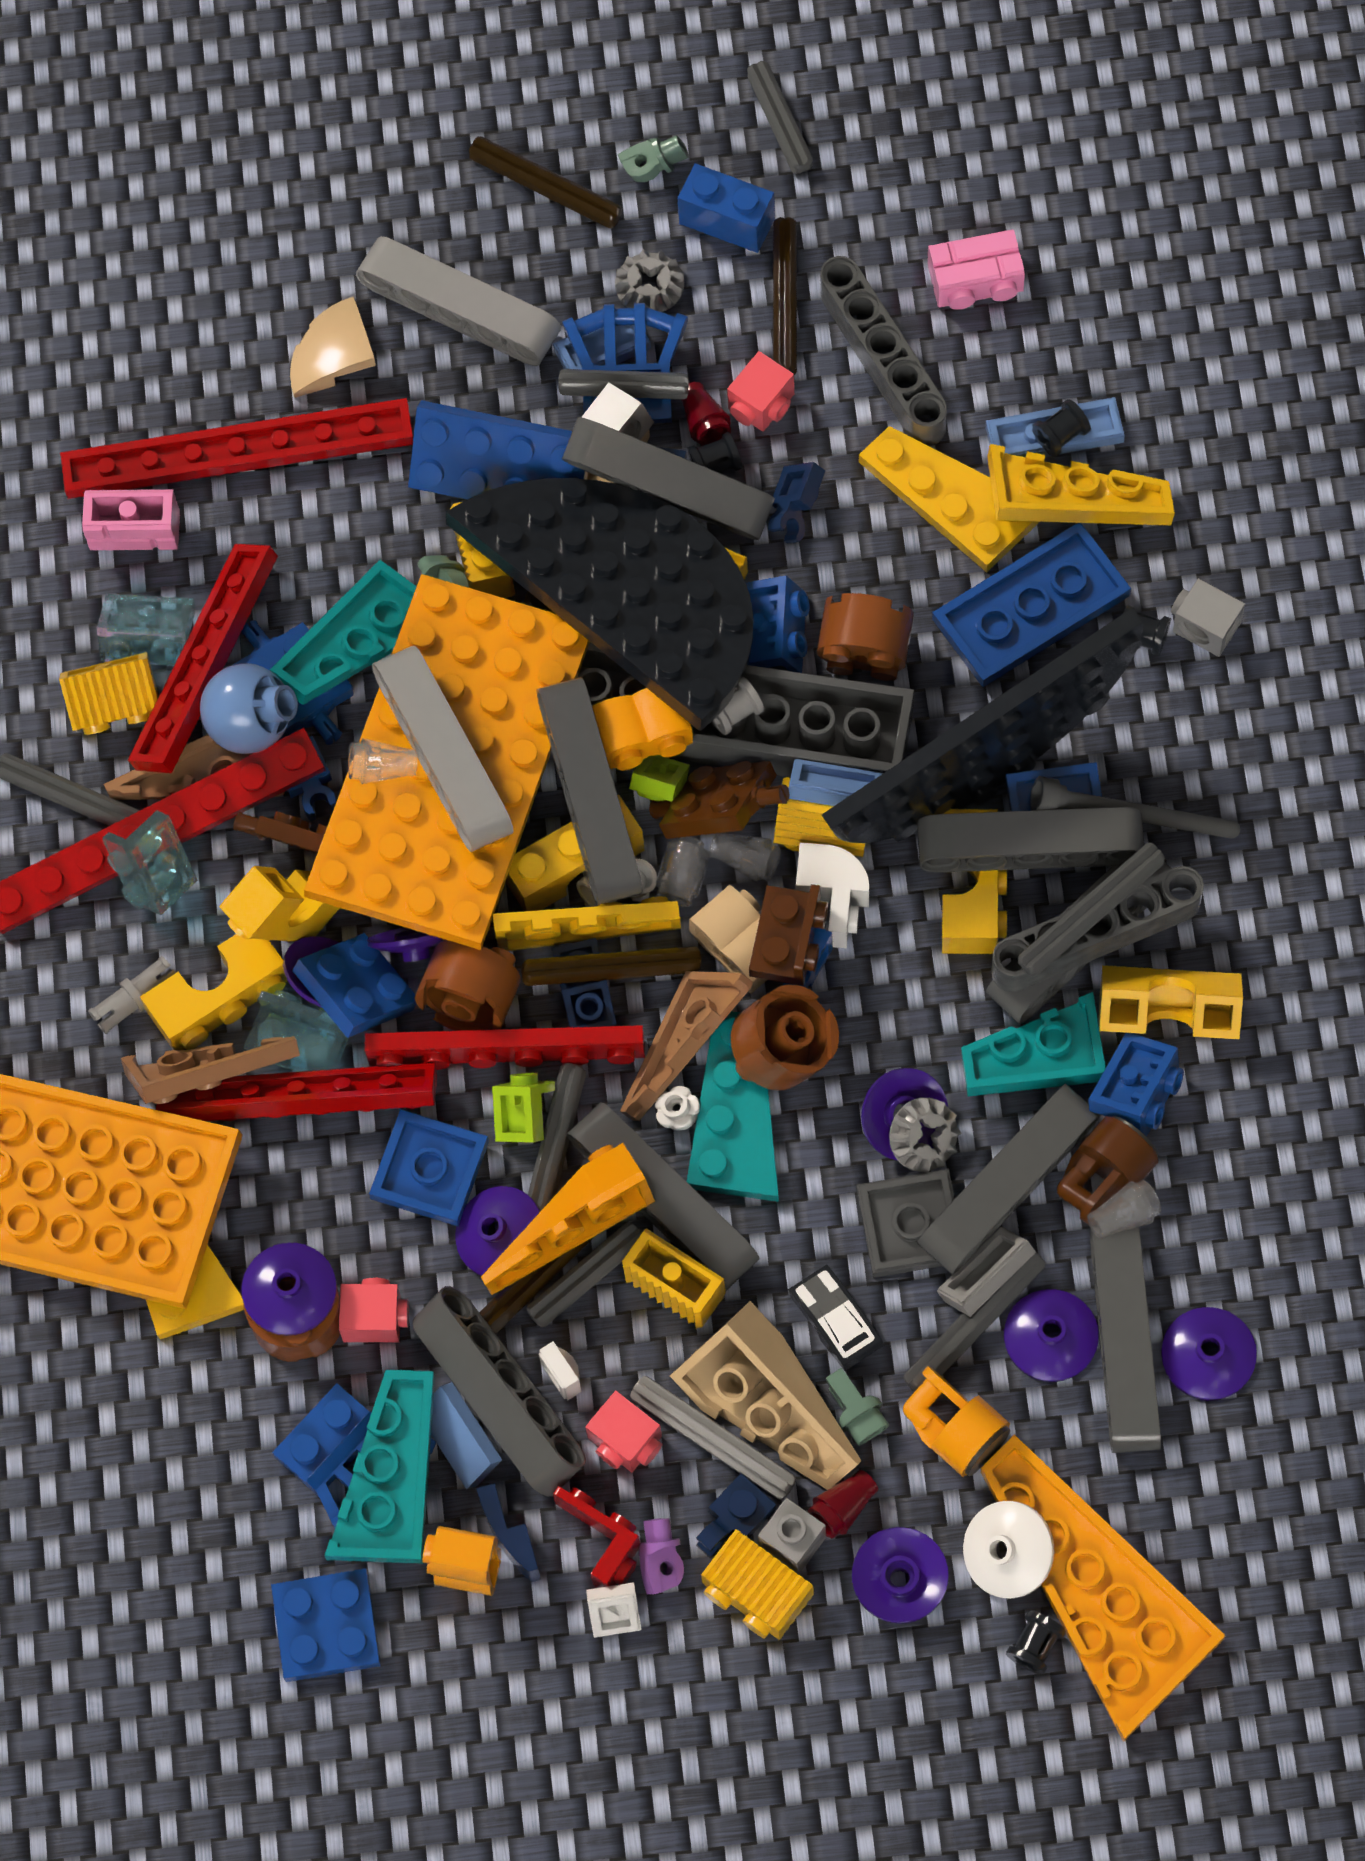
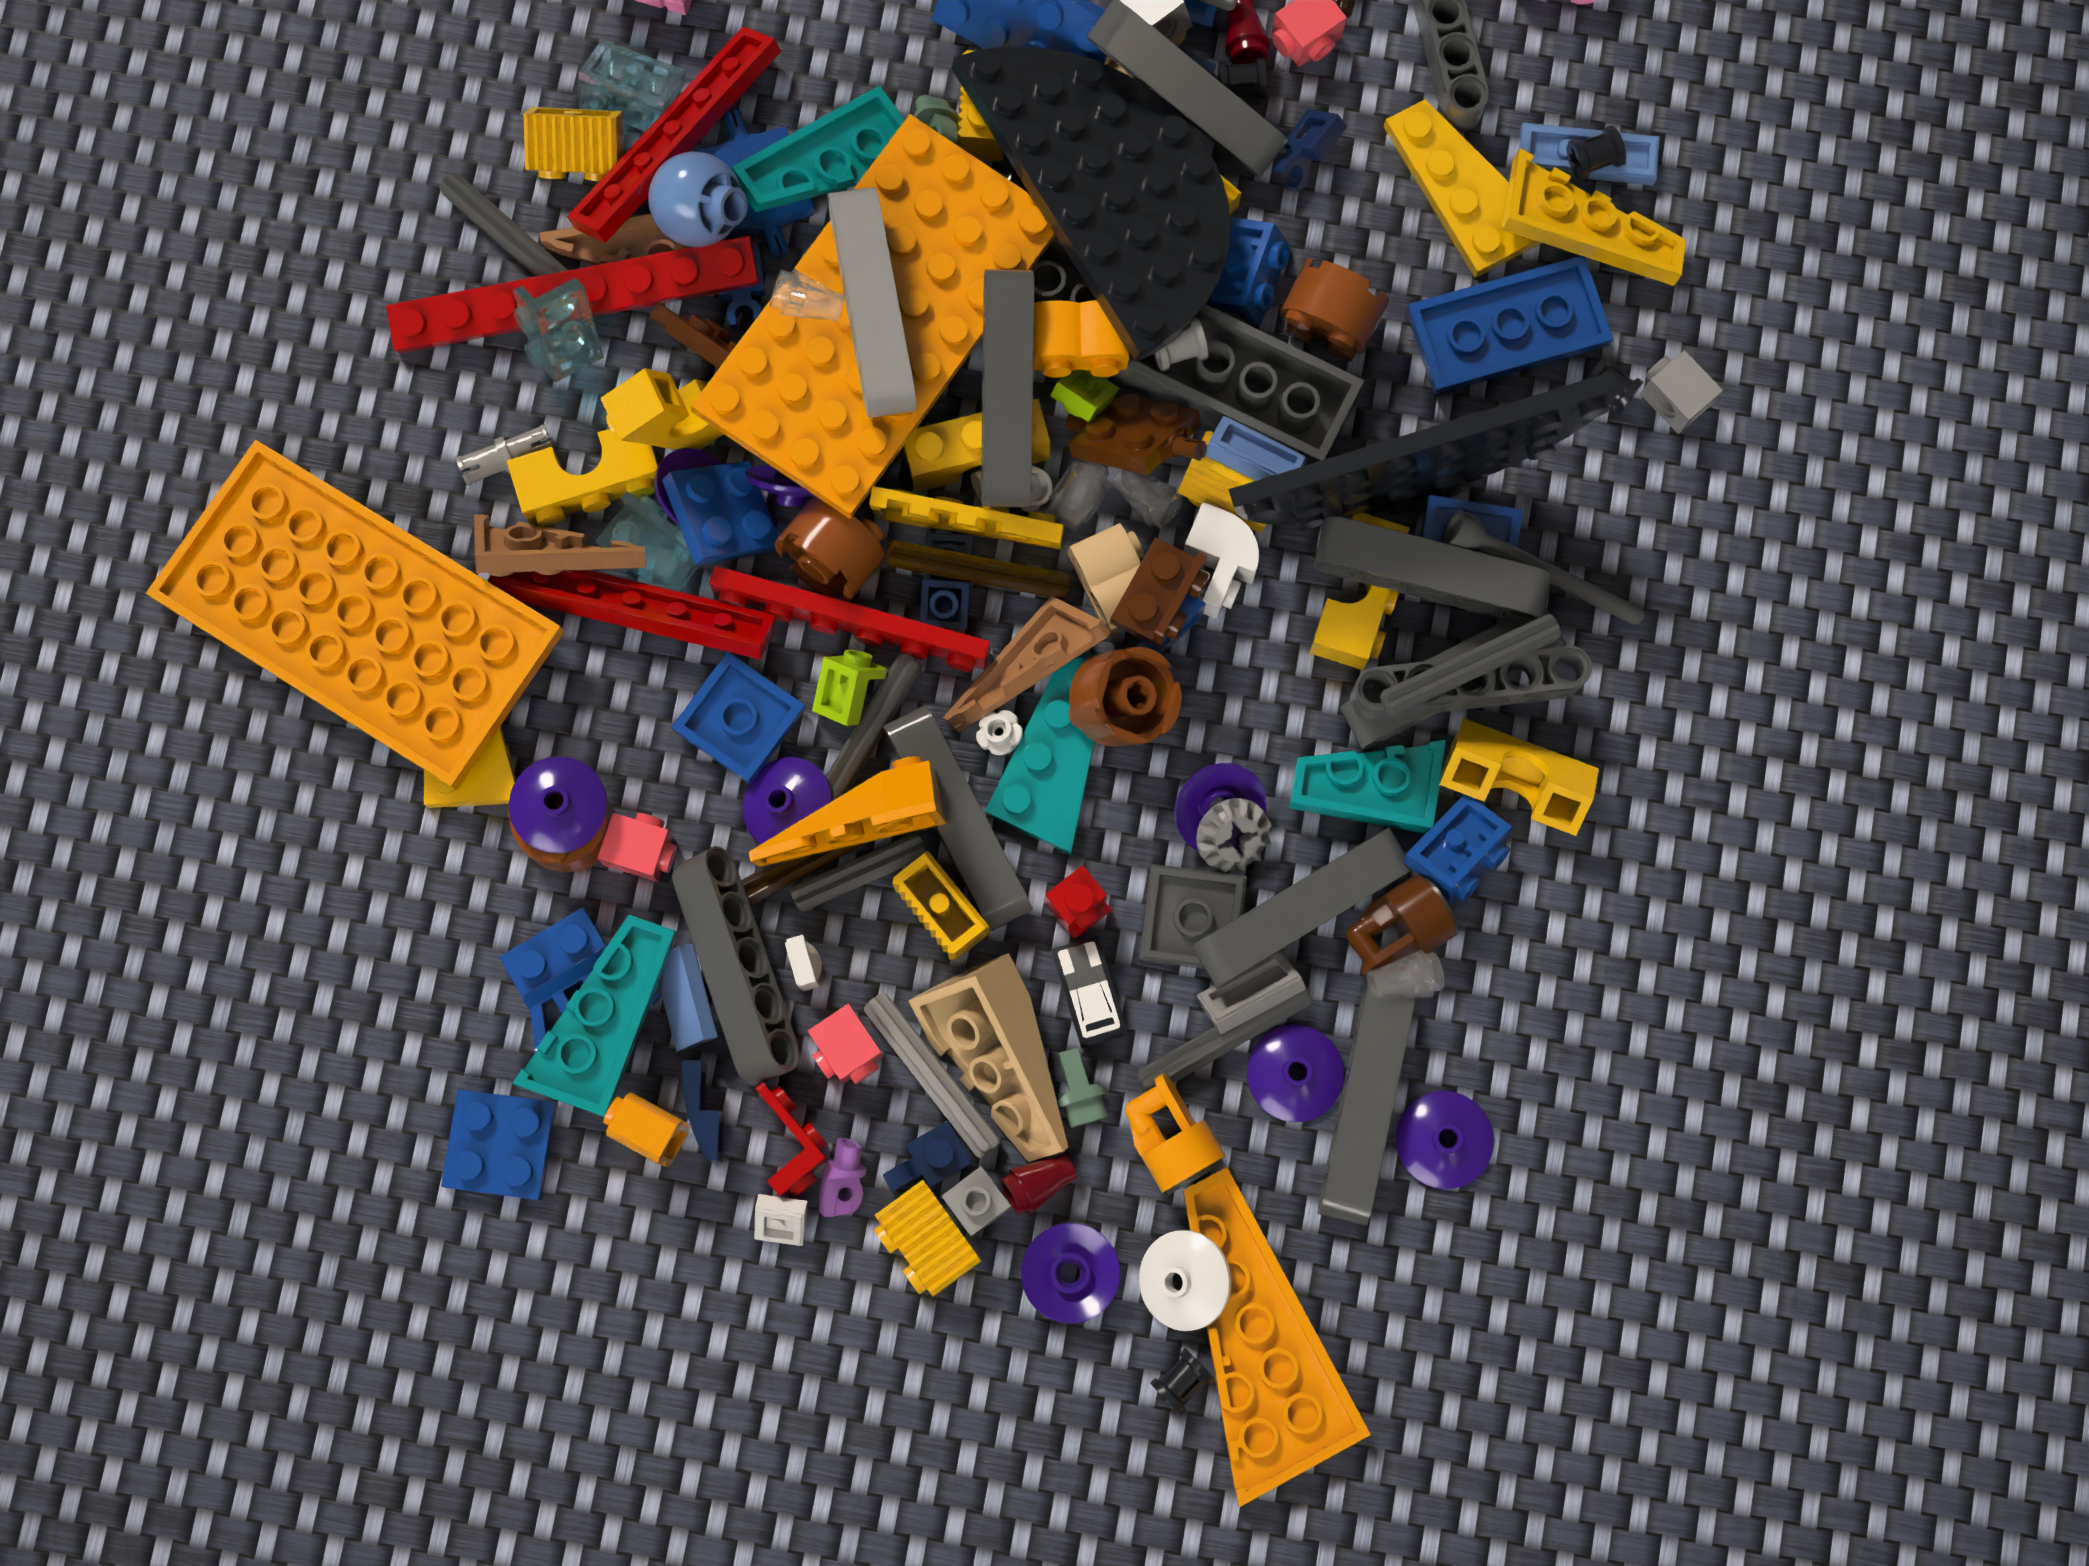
camera: 10 degrees right, 10 degrees up
none -> red brick [1044,865,1112,940]

